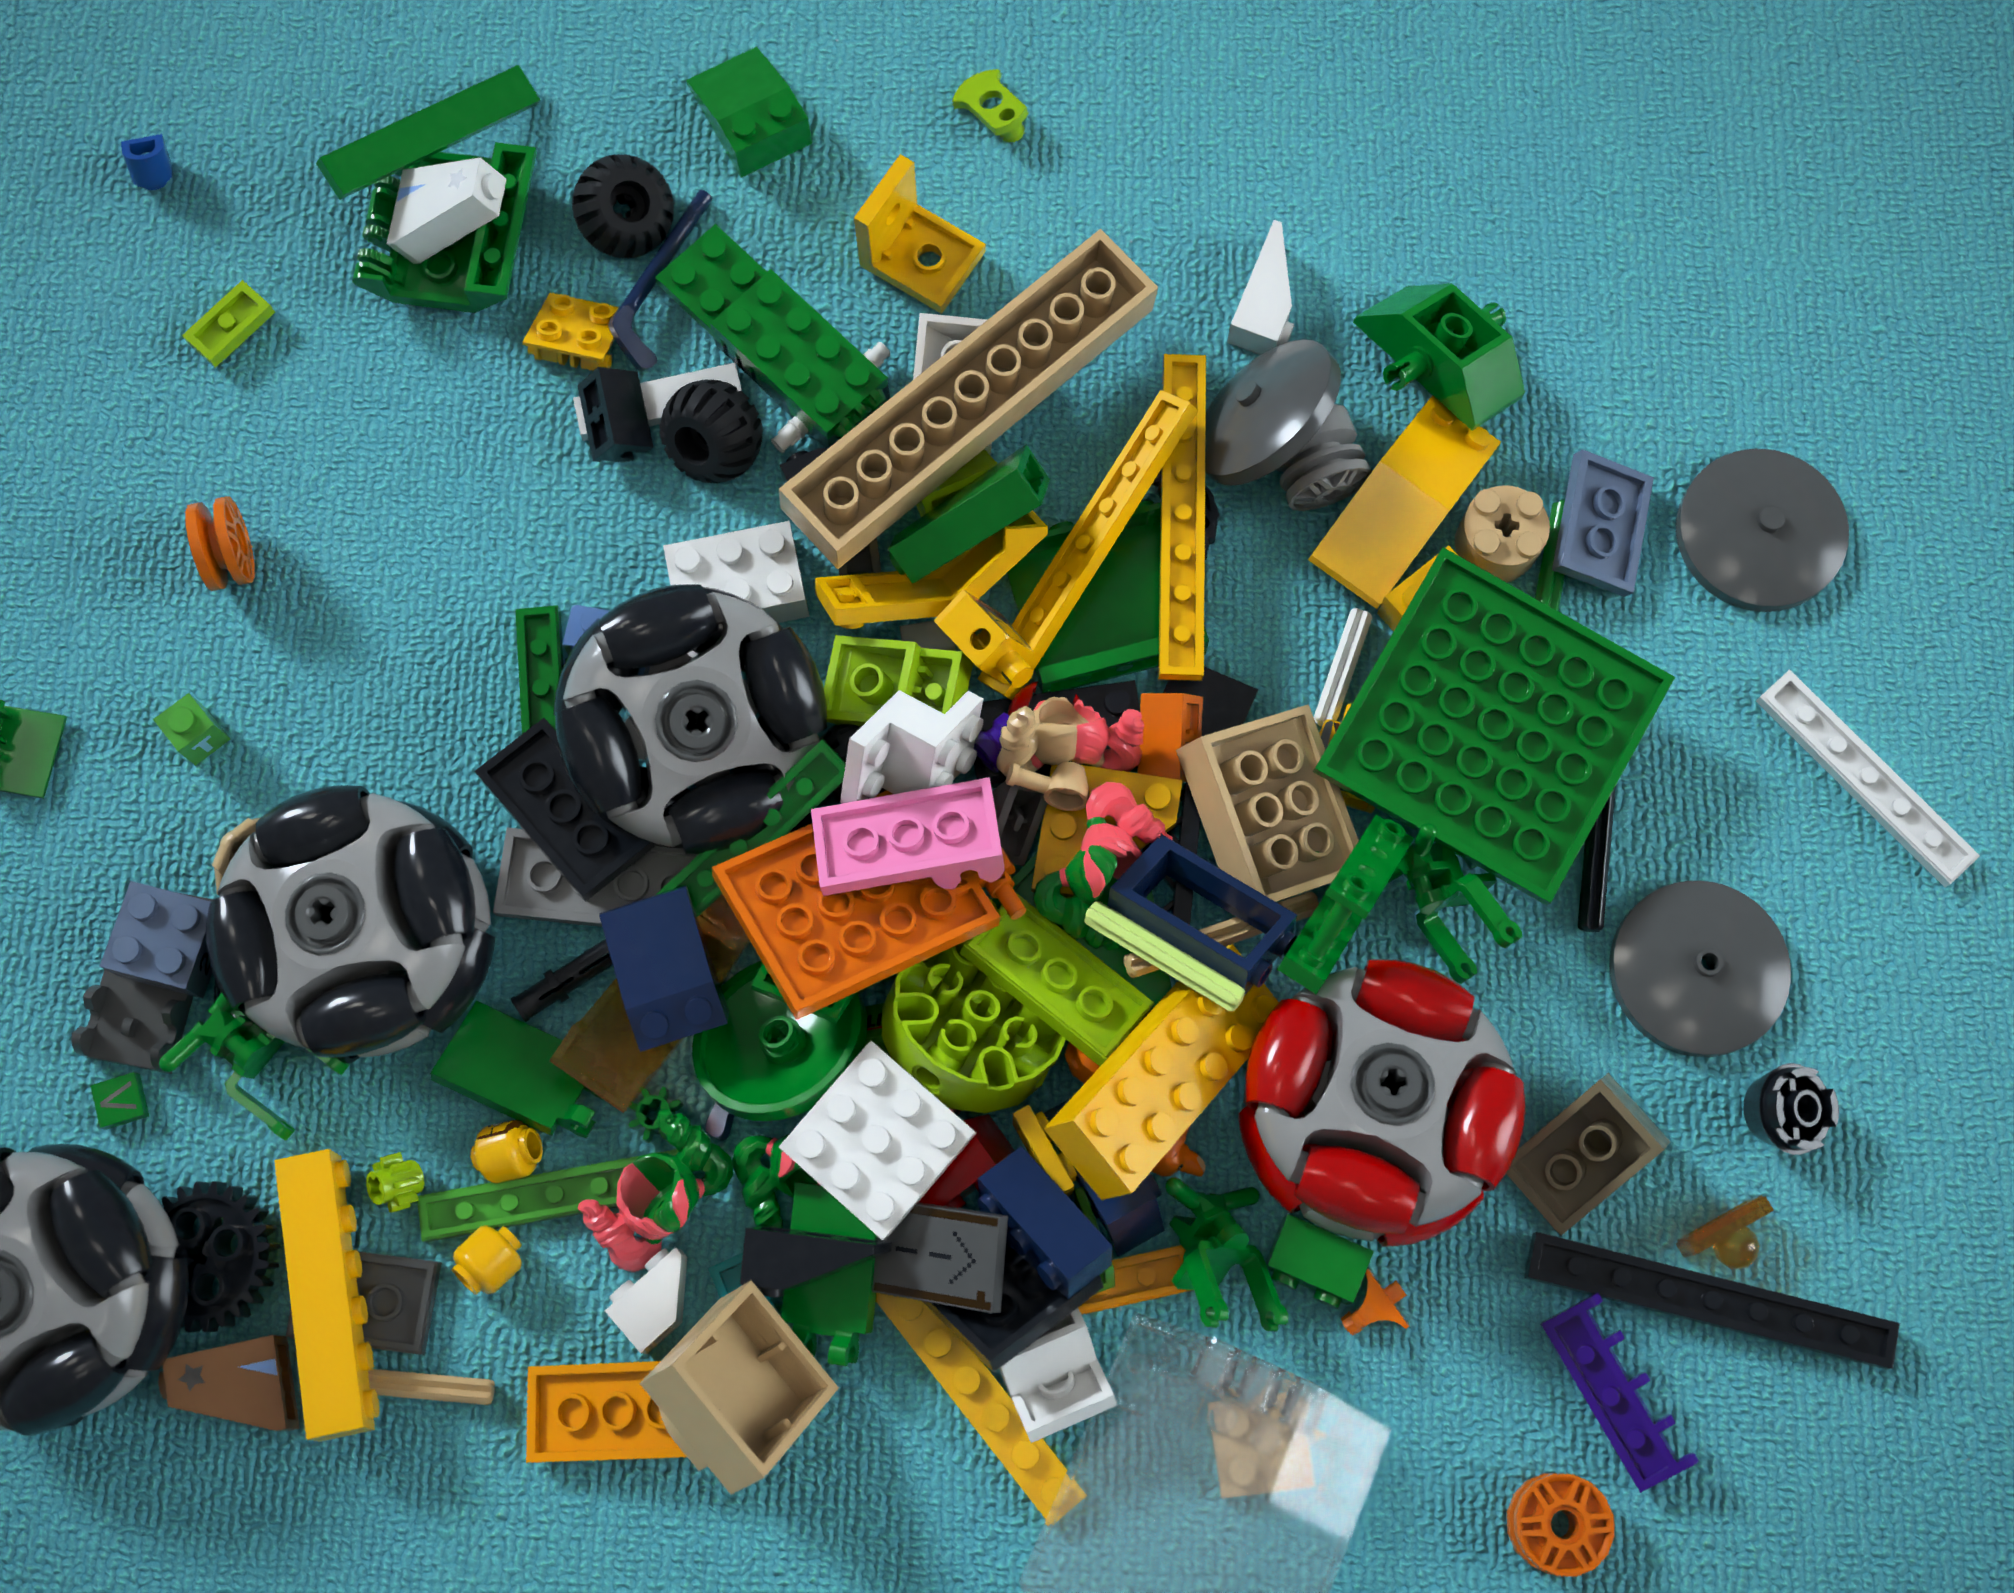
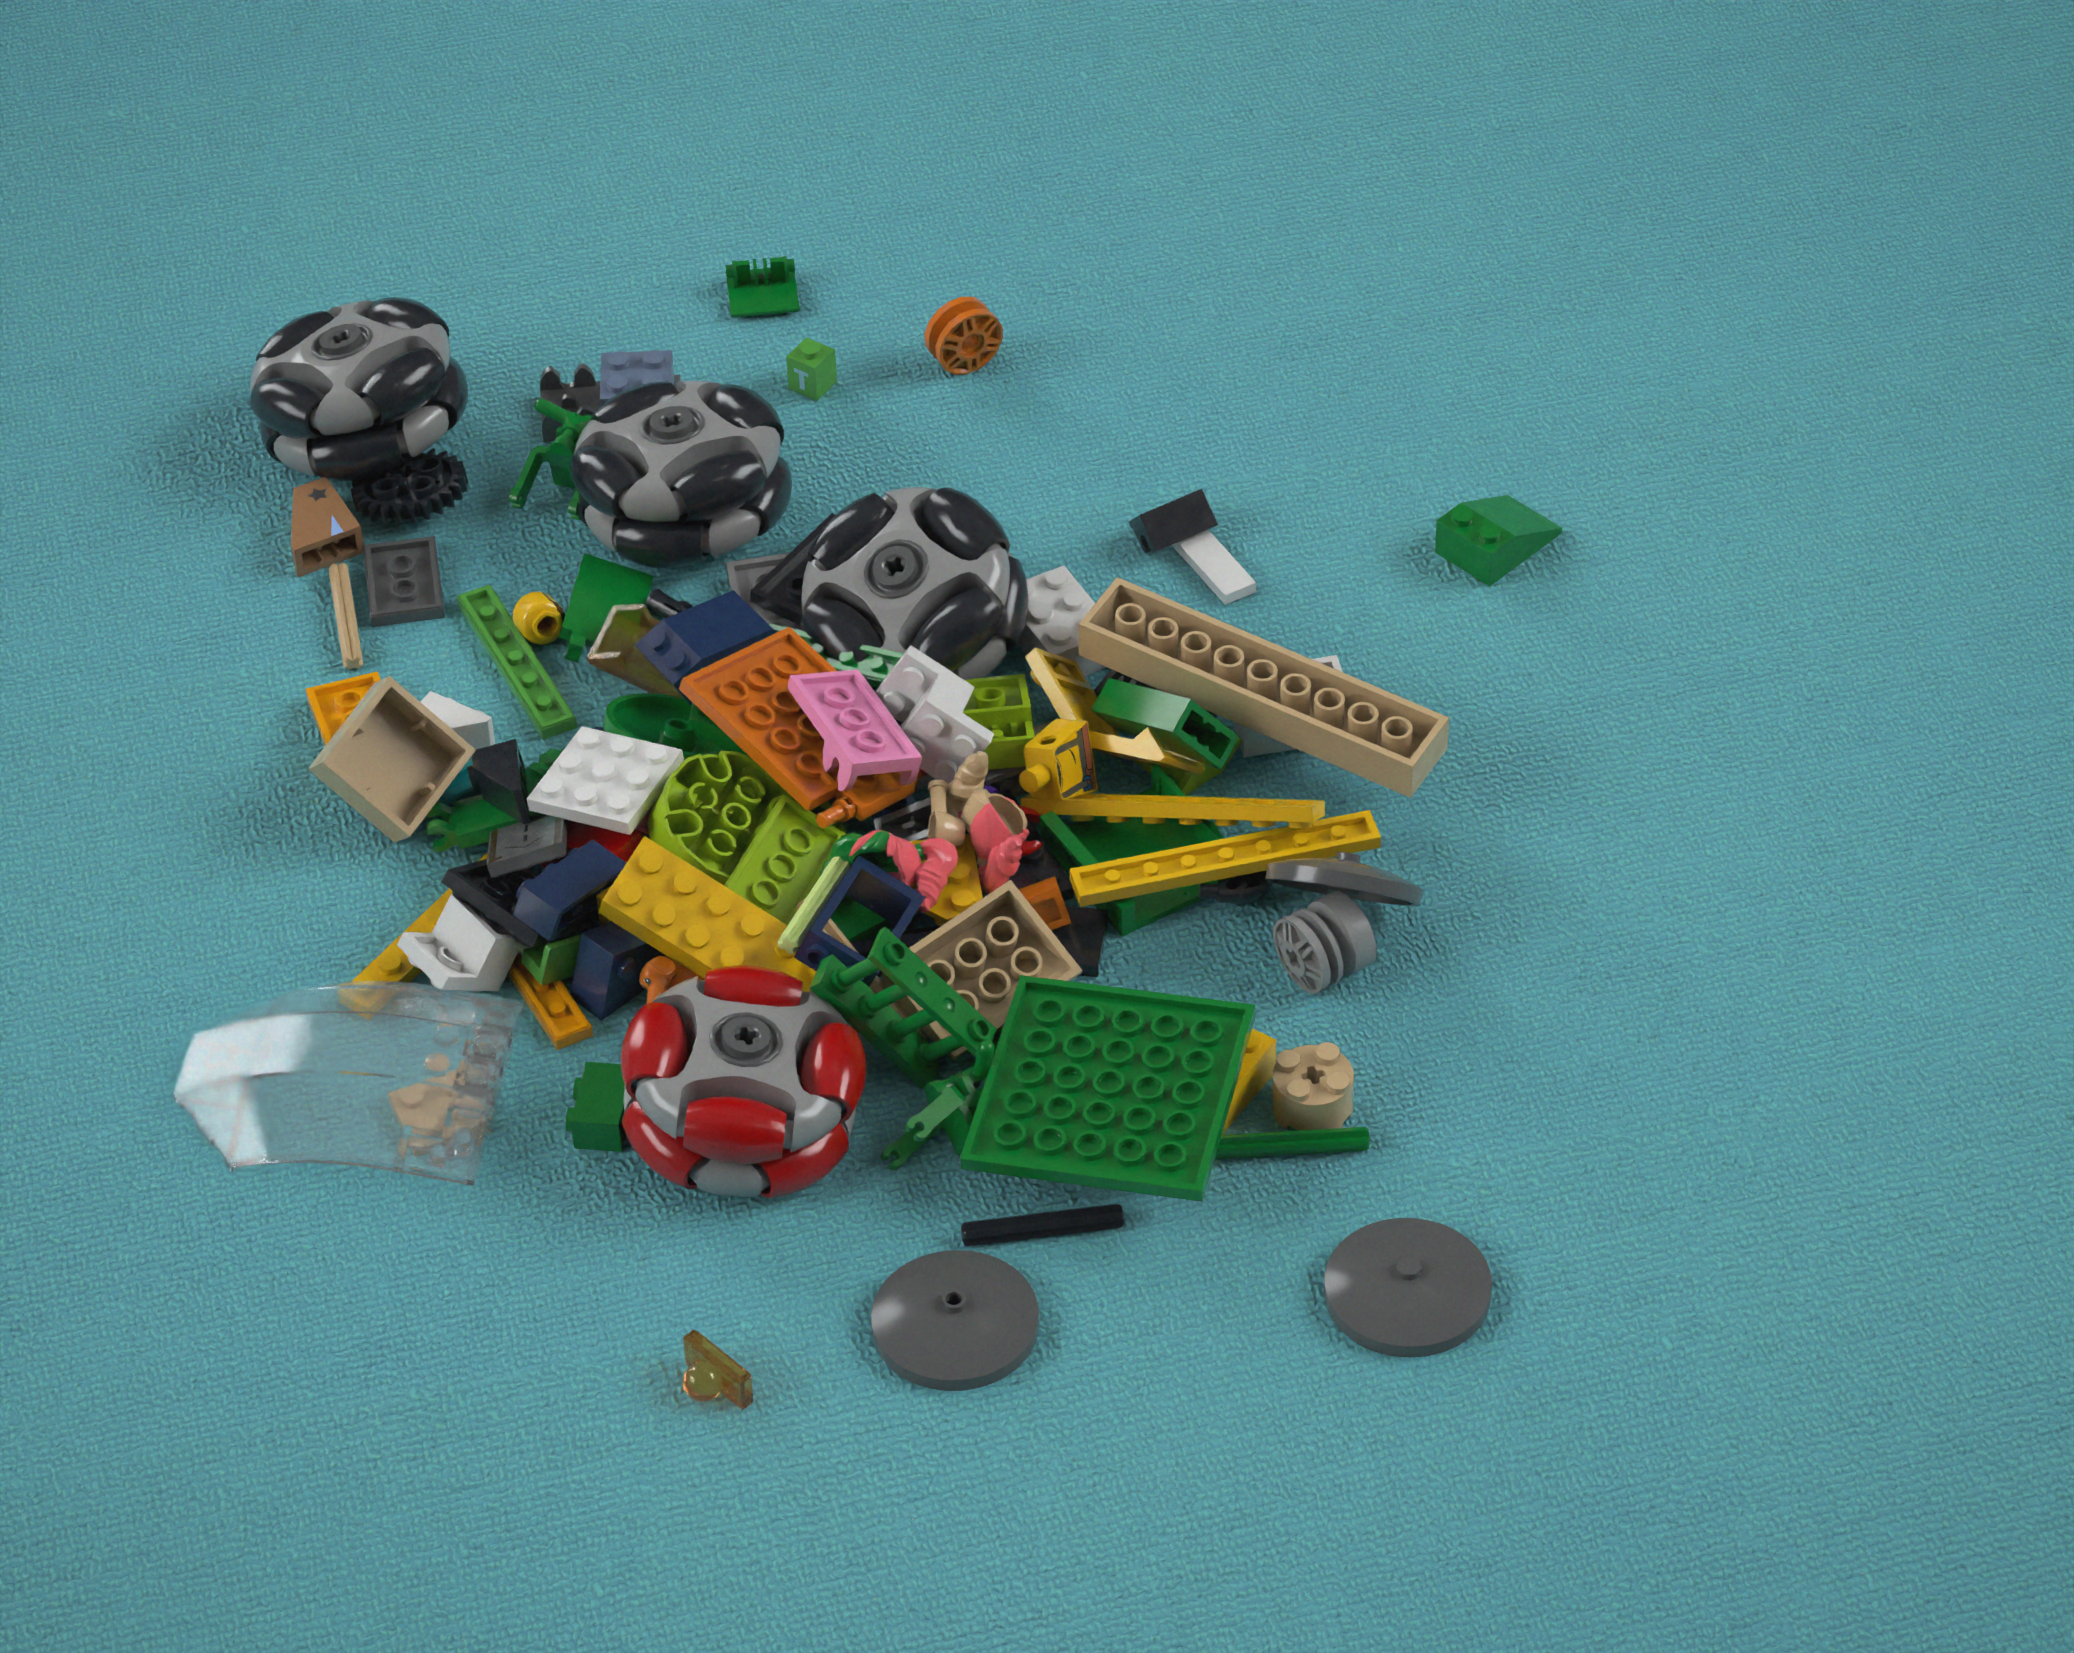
camera: 75 degrees right, 30 degrees down
green tile [90,1072,149,1130] -> none
blue plate [121,134,173,190] -> none
lime plate [182,280,275,368] -> none
yellow brick [274,1149,380,1442] -> none
green tile [316,64,541,200] -> none
green slope [352,142,537,313] -> none
lime gear [366,1152,424,1213] -> none
white slope [387,158,506,264] -> none
yellow head [452,1225,522,1295] -> none
yellow hinge [522,292,619,371] -> none
black wheel [572,155,674,258] -> none
hair [577,1109,734,1272] -> none
dark blue piece [608,190,712,371] -> none
green gear [628,1087,684,1143] -> none
green piece [655,224,891,453] -> none
black wheel [660,379,763,483] -> none
yellow bracket [854,154,986,314] -> none
lime piece [952,69,1028,143] -> none
green piece [1165,1177,1288,1332] -> none
white slope [1227,220,1295,355] -> none
yellow windscreen [1308,395,1501,609] -> none
orange piece [1341,1268,1409,1336] -> none
green slope [1353,283,1525,431] -> none
dark tan slope [1506,1073,1671,1236] -> none
orange wheel [1507,1473,1615,1576] -> none
black plate [1524,1232,1900,1369] -> none
dark purple hinge [1541,1292,1699,1493] -> none
sand blue plate [1552,449,1654,597] -> none
black cone [1743,1063,1839,1155] -> none
white tile [1756,670,1980,887] -> none

